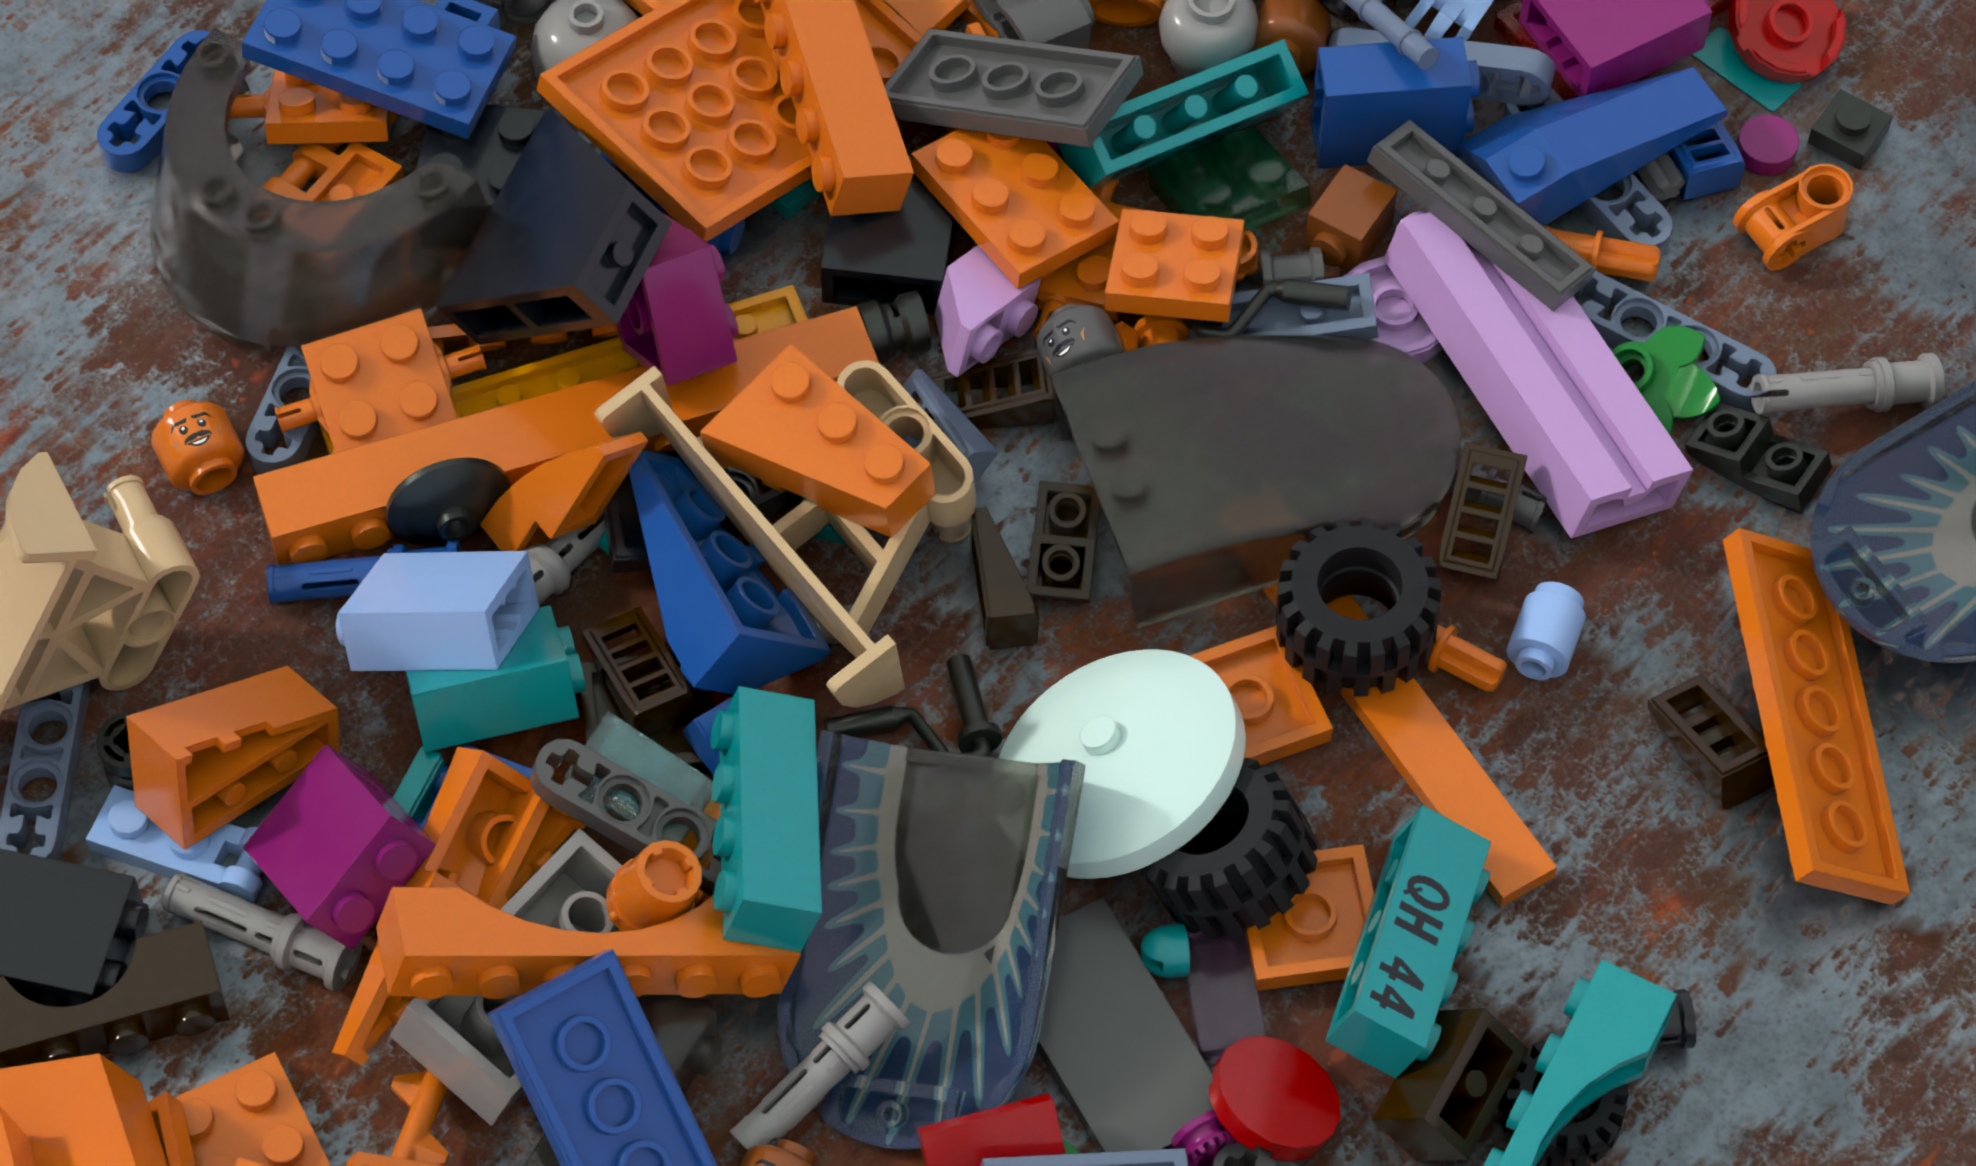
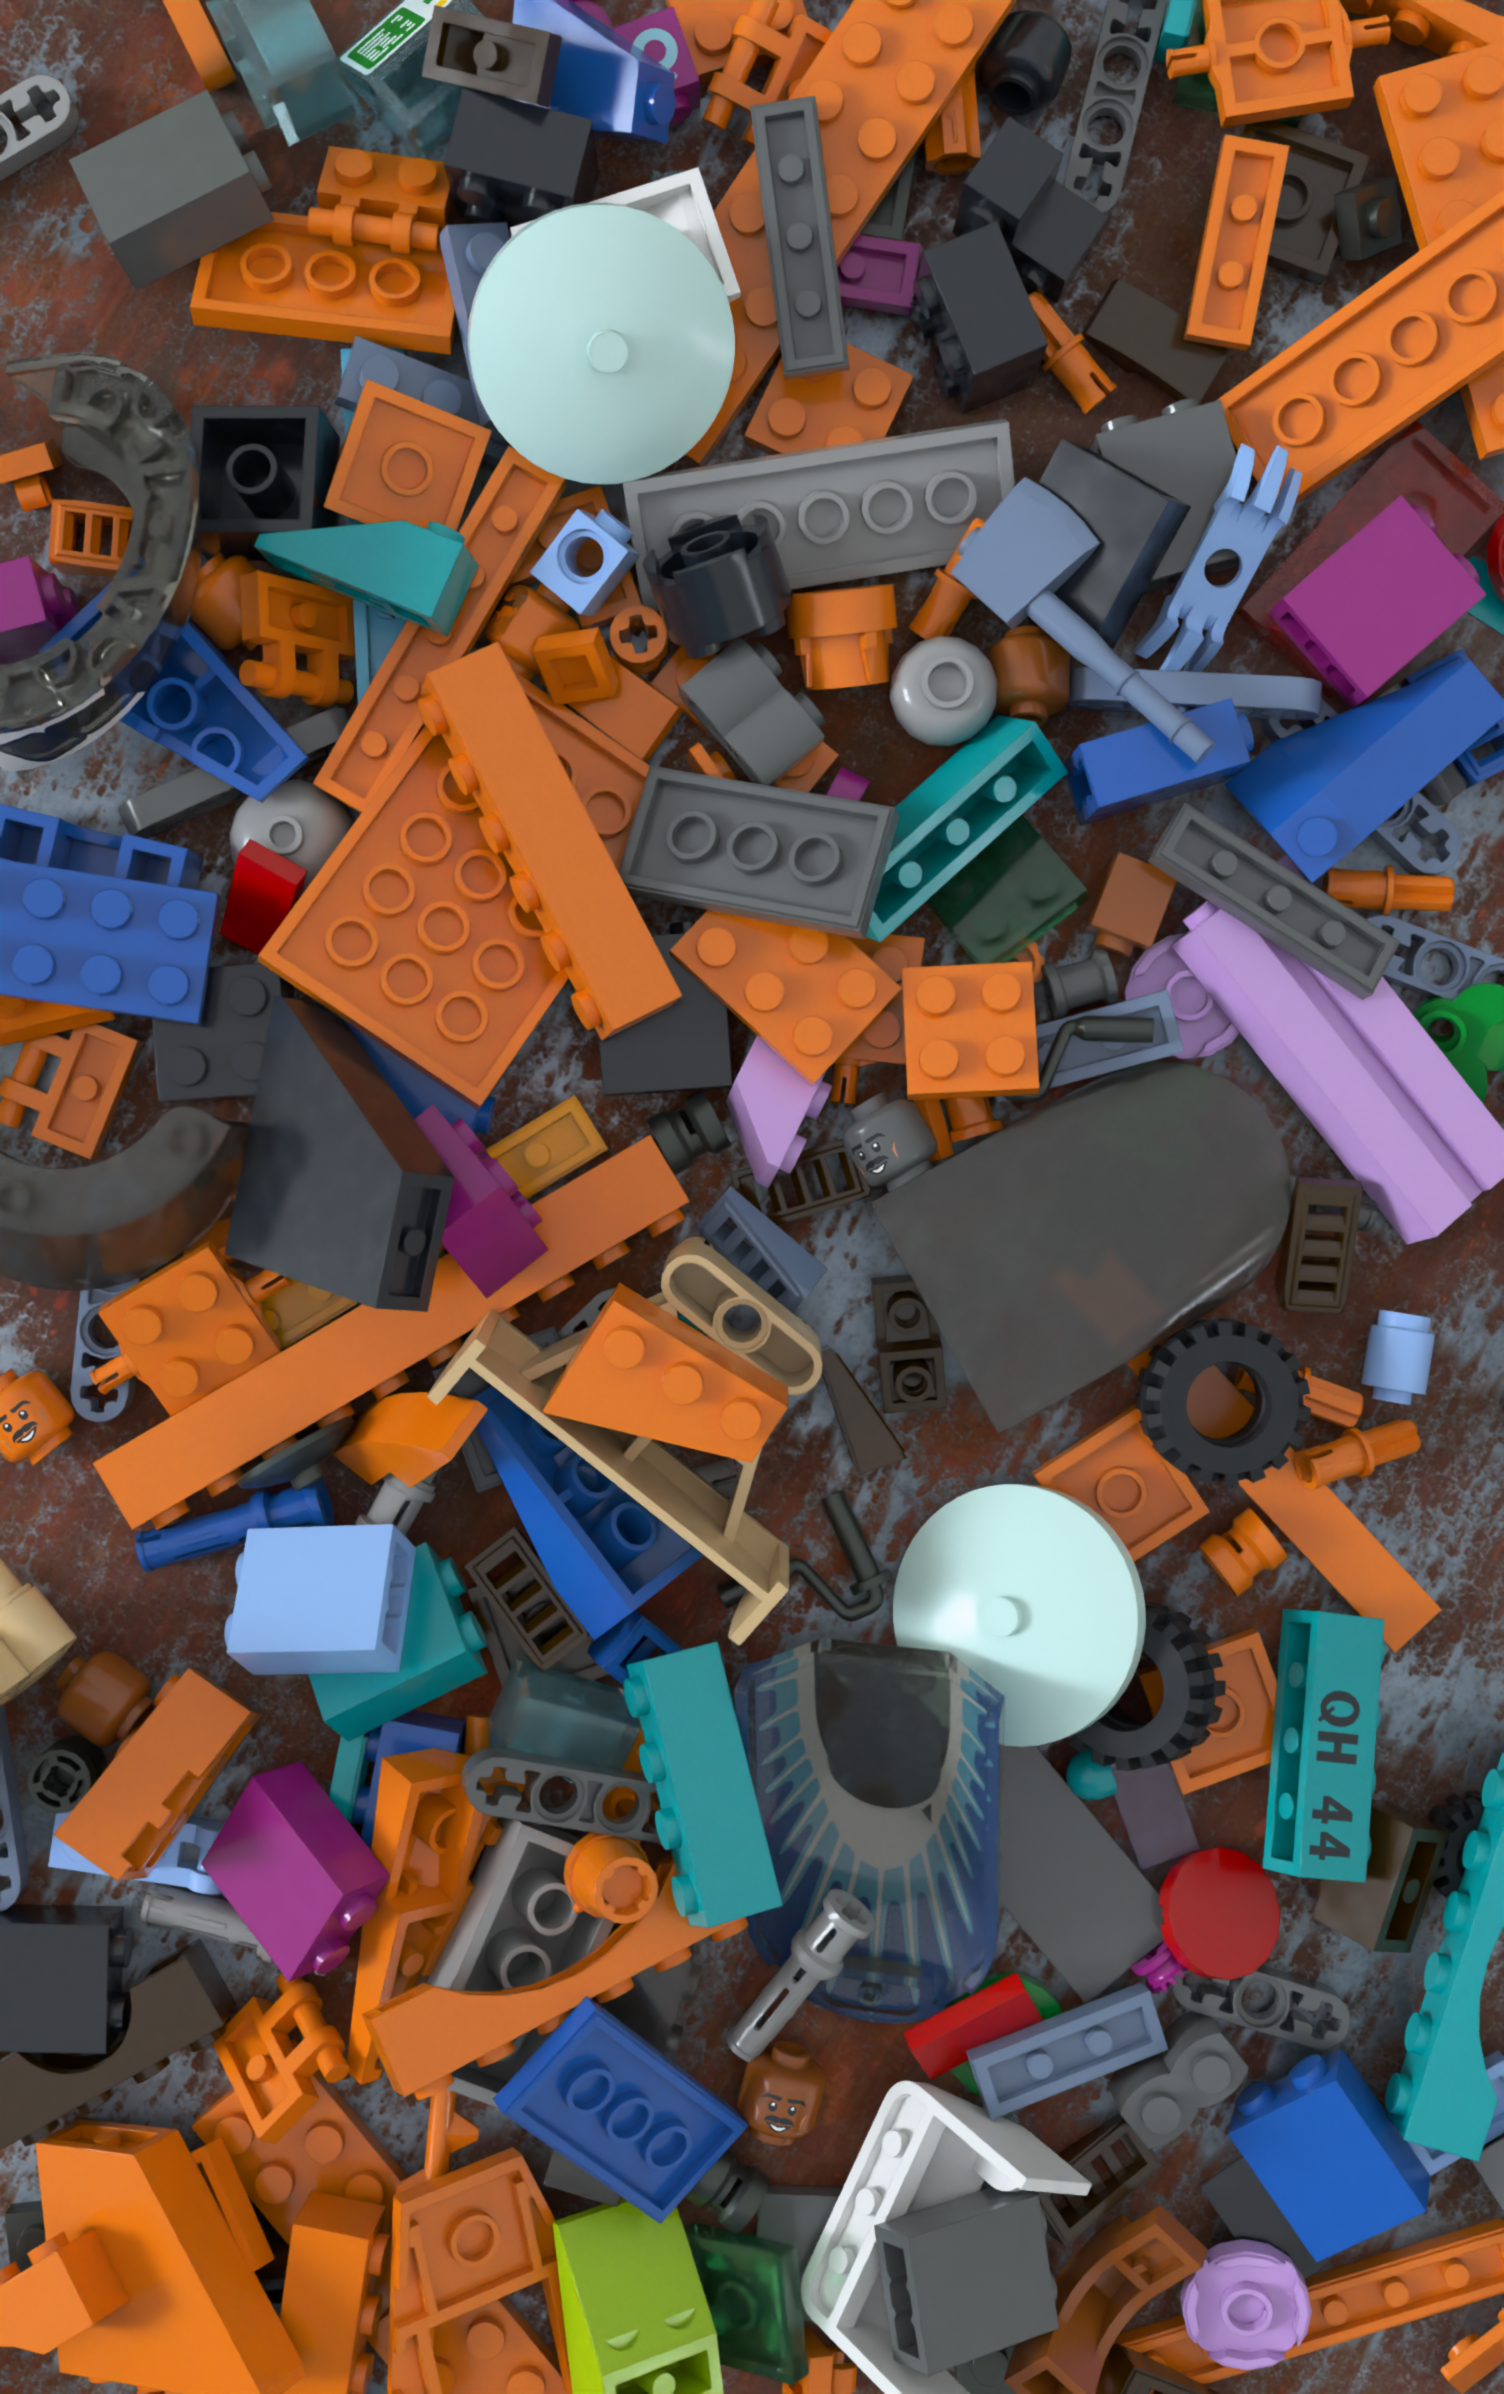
camera: 10 degrees left, 30 degrees up
none -> dark orange head [55,1650,155,1748]
none -> orange plate [212,1973,350,2145]
none -> red tile [220,839,308,955]
none -> orange wheel [1198,1508,1288,1597]
none -> orange axle [1294,1419,1421,1490]

